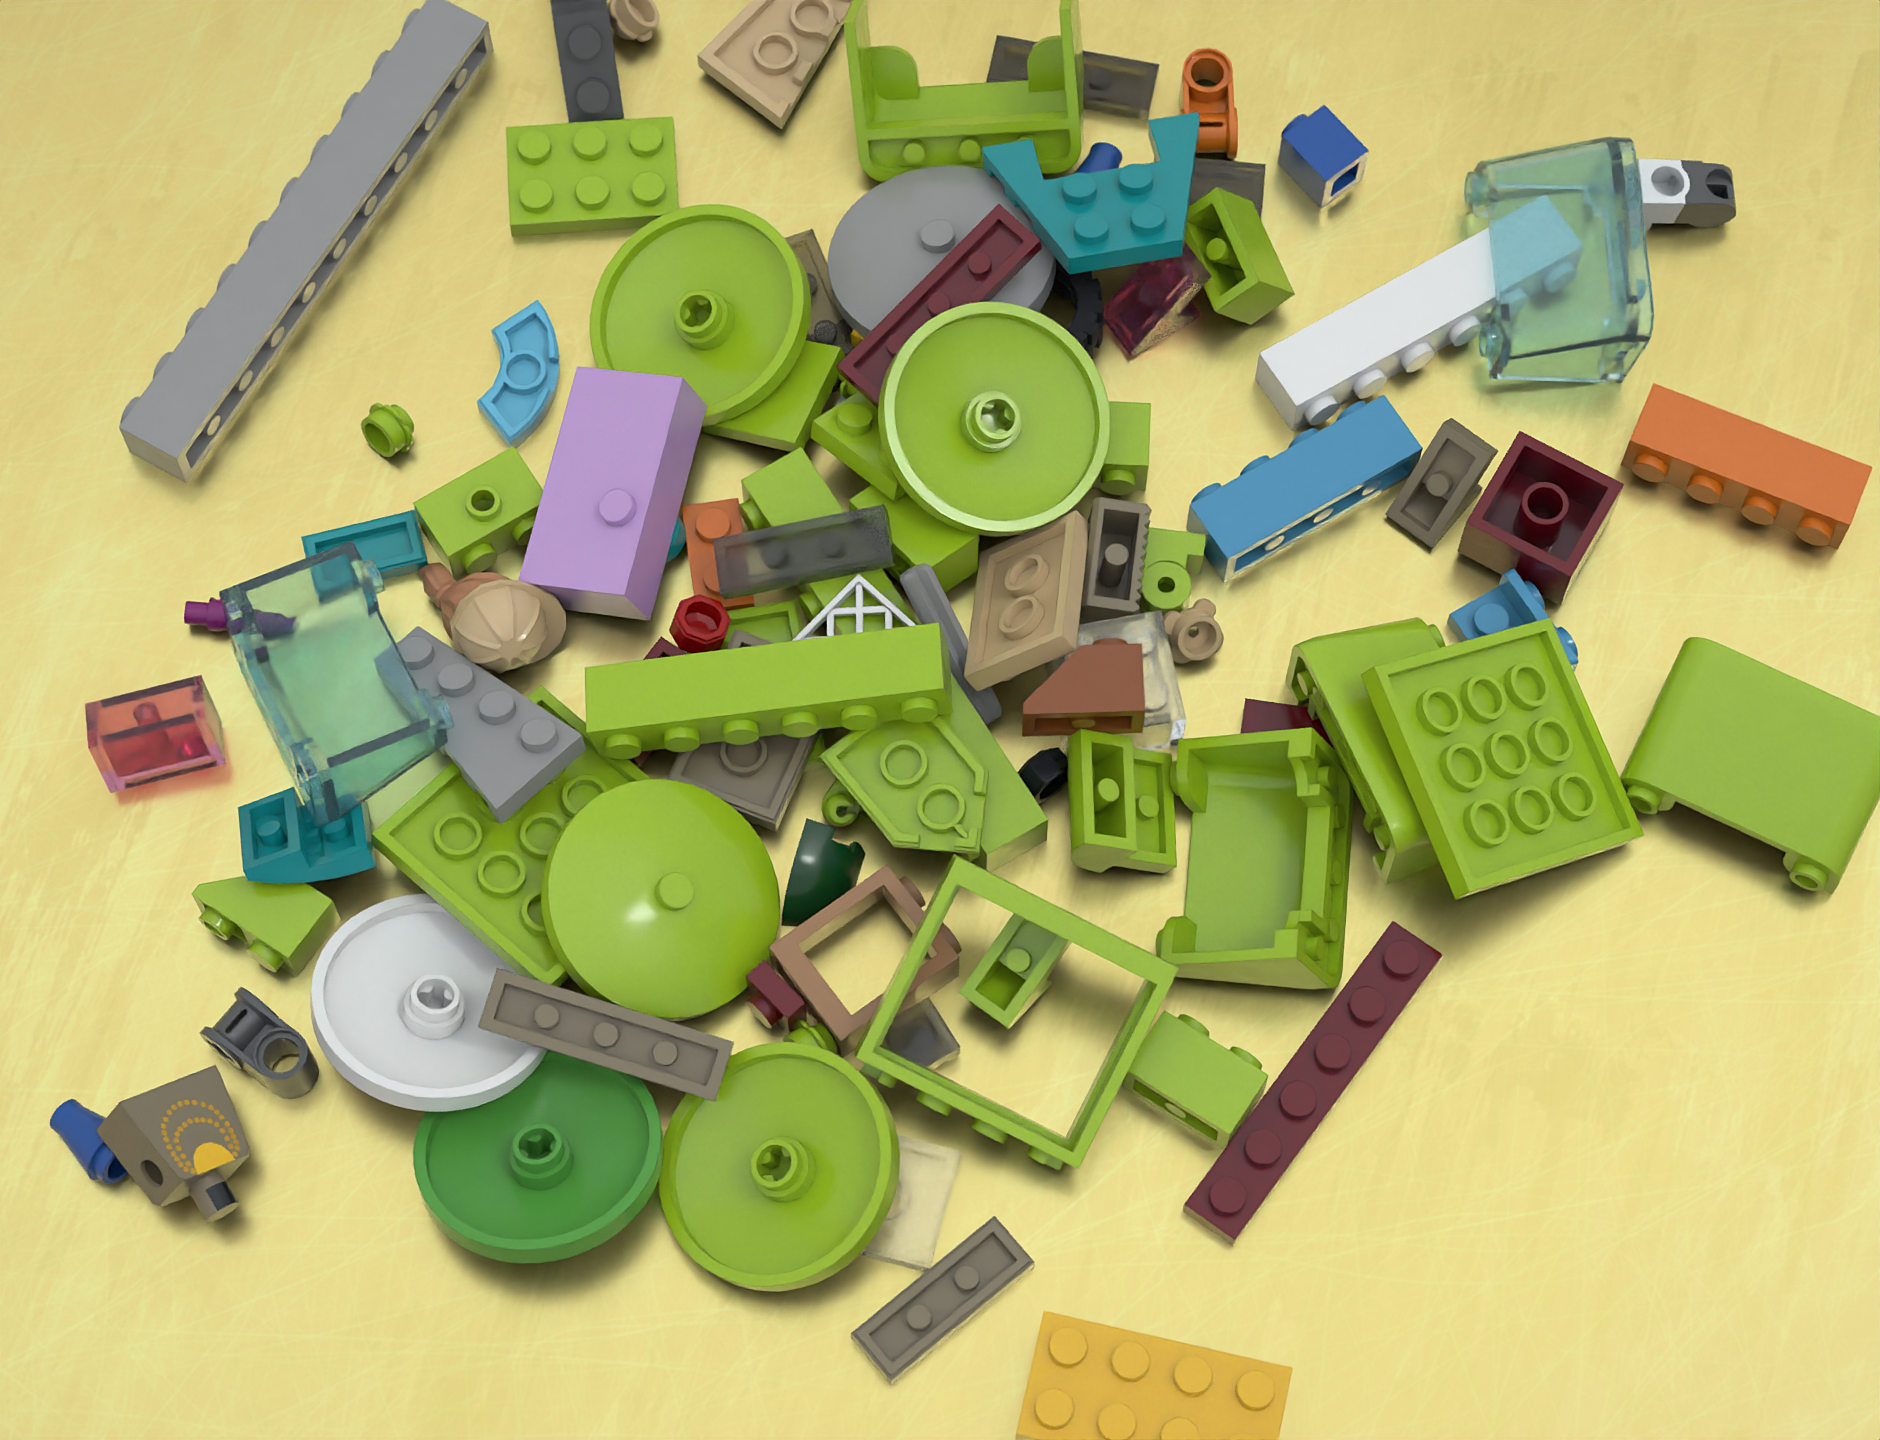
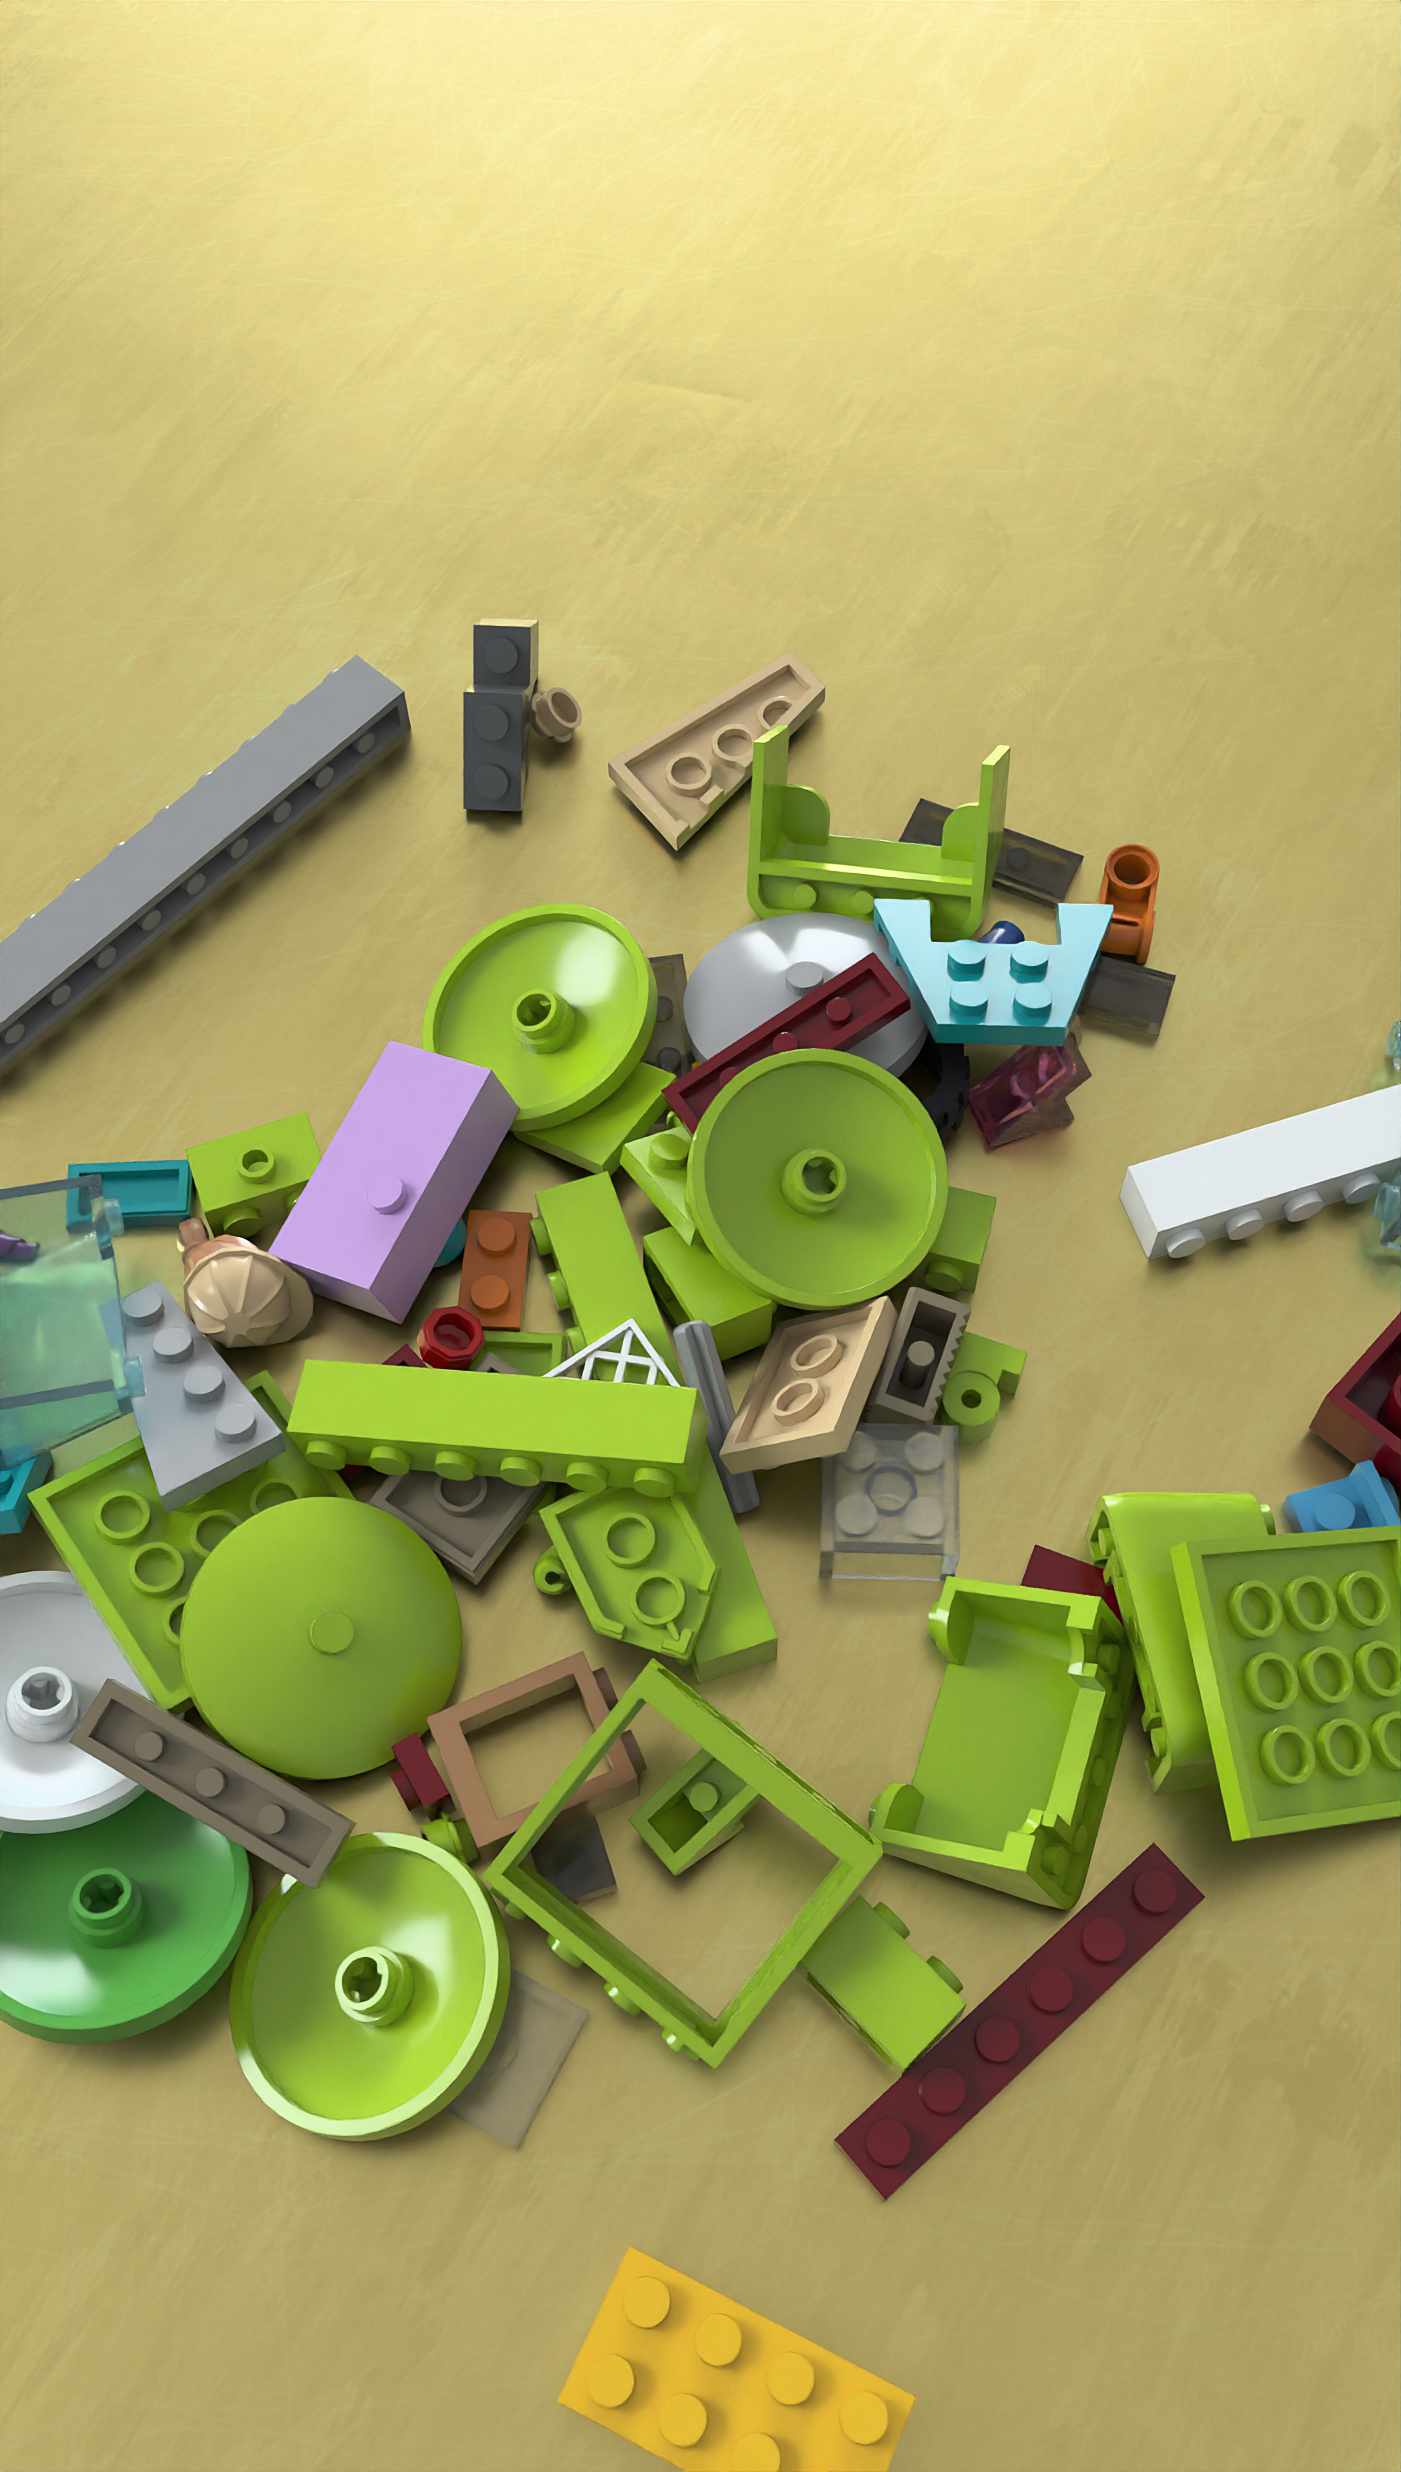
camera: 15 degrees right, 5 degrees down
lime plate [361,403,414,457] -> none
medium azure tile [477,300,560,448] -> none
lime plate [506,116,679,236] -> none
clear smoke tile [713,504,896,600] -> none
dark green brick [781,818,865,927] -> none
dark tan tile [851,1215,1035,1385] -> none
black tile [1017,747,1068,804] -> none
dark orange slope [1022,638,1146,737] -> none
lime brick [1067,729,1177,874] -> none
tan plate [1161,598,1224,664] -> none
lime brick [1184,187,1295,325] -> none
dark azure brick [1186,395,1423,582] -> none
blue brick [1278,104,1369,209] -> none
dark tan slope [1385,418,1498,548] -> none

